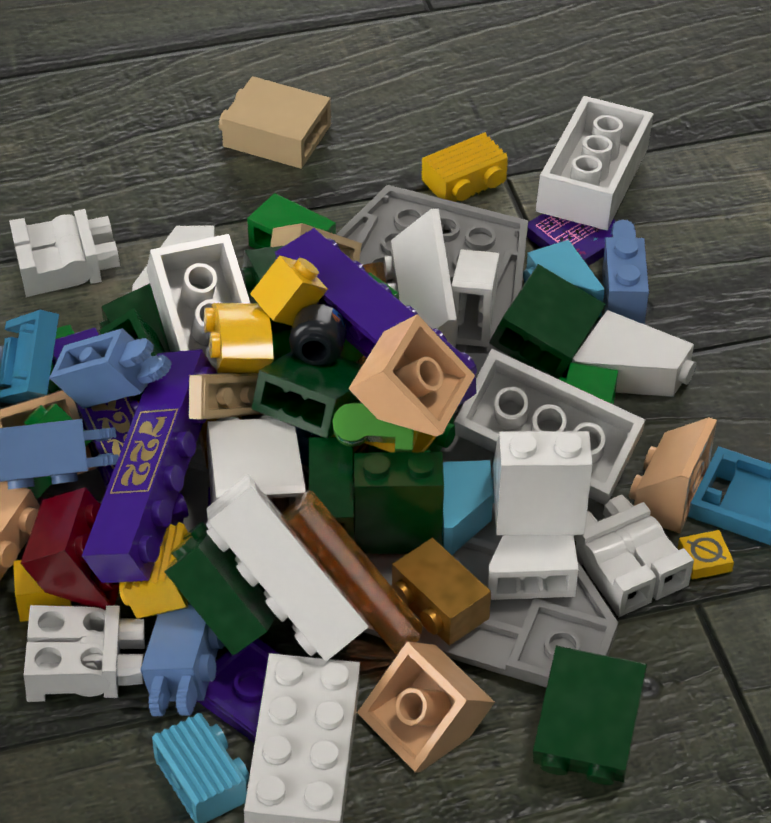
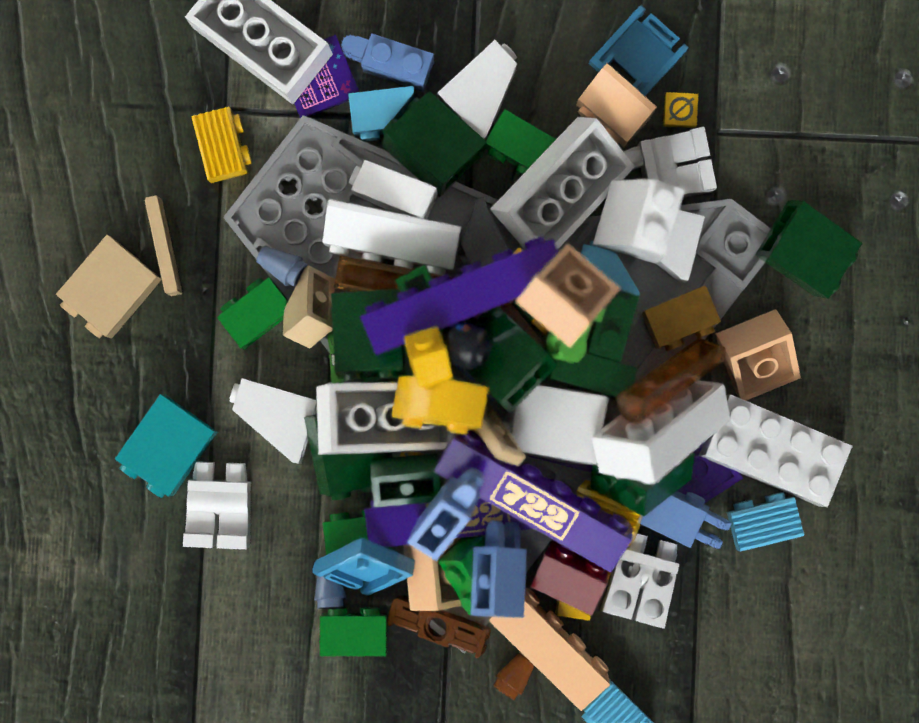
camera: 70 degrees left, 40 degrees up
none -> teal brick [115,394,218,498]
none -> tan tile [145,195,183,296]
none -> sand blue cone [256,246,308,287]

